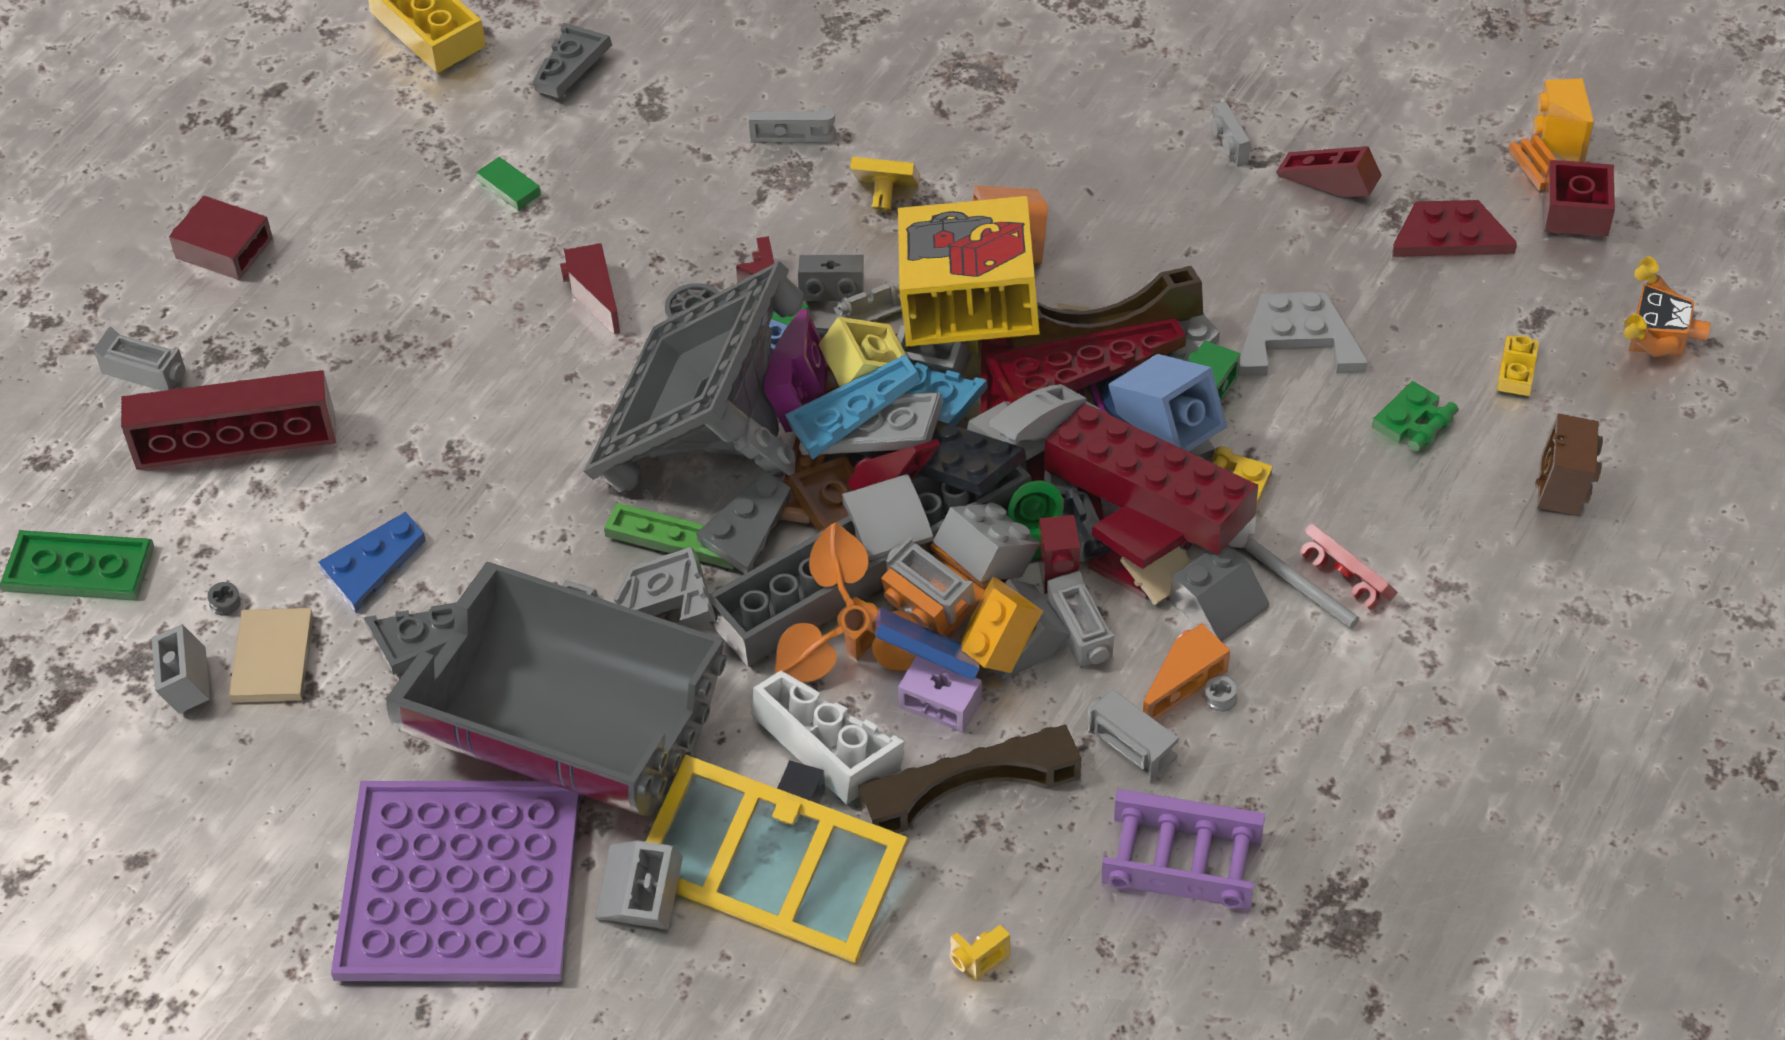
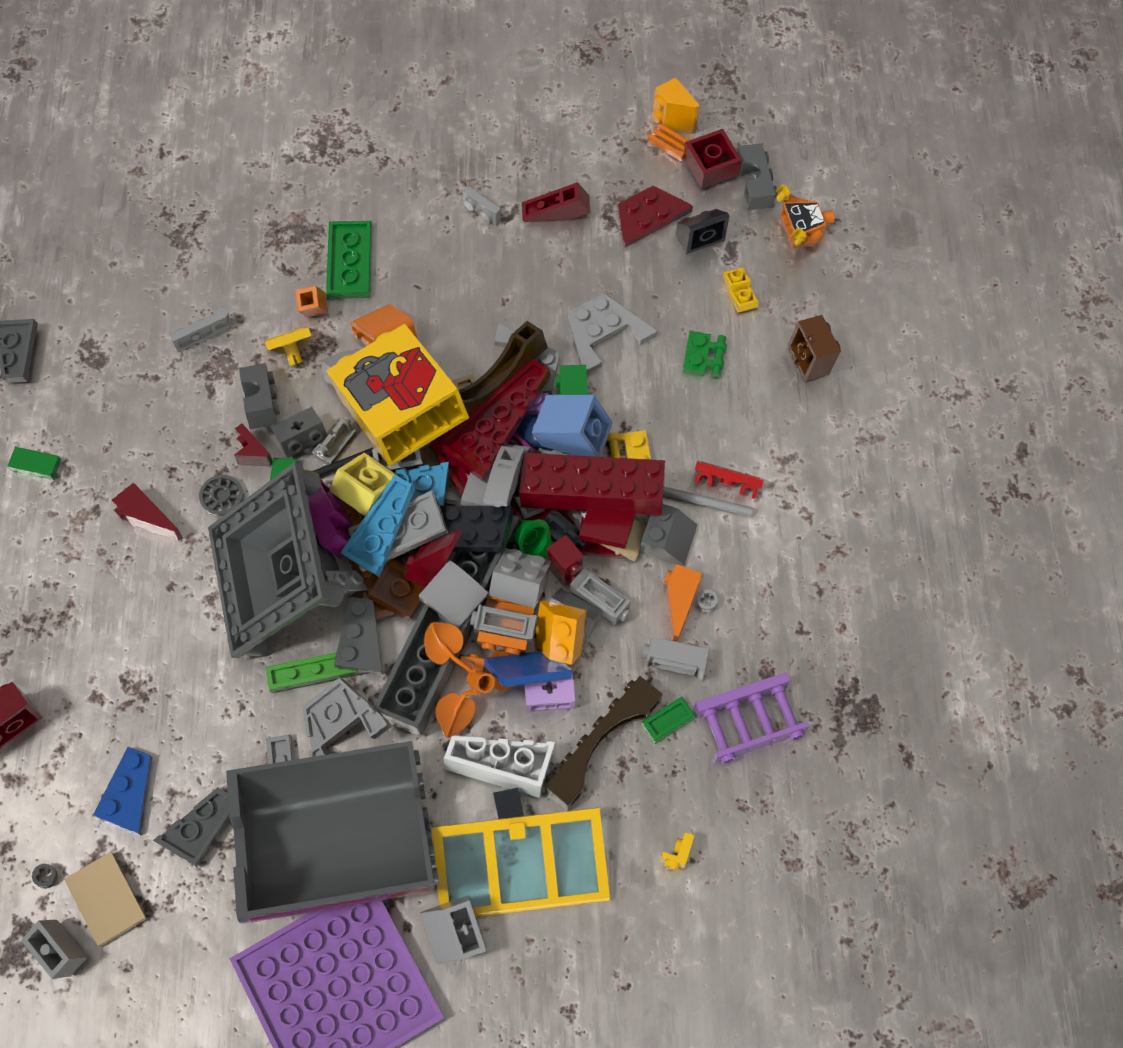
camera: 35 degrees left, 15 degrees up
none -> dark grey arch [239,363,280,430]
none -> orange brick [295,286,328,318]
none -> green tile [326,221,372,298]
none -> green tile [641,696,696,744]
none -> black slope [676,209,730,254]
none -> dark grey arch [737,143,778,210]

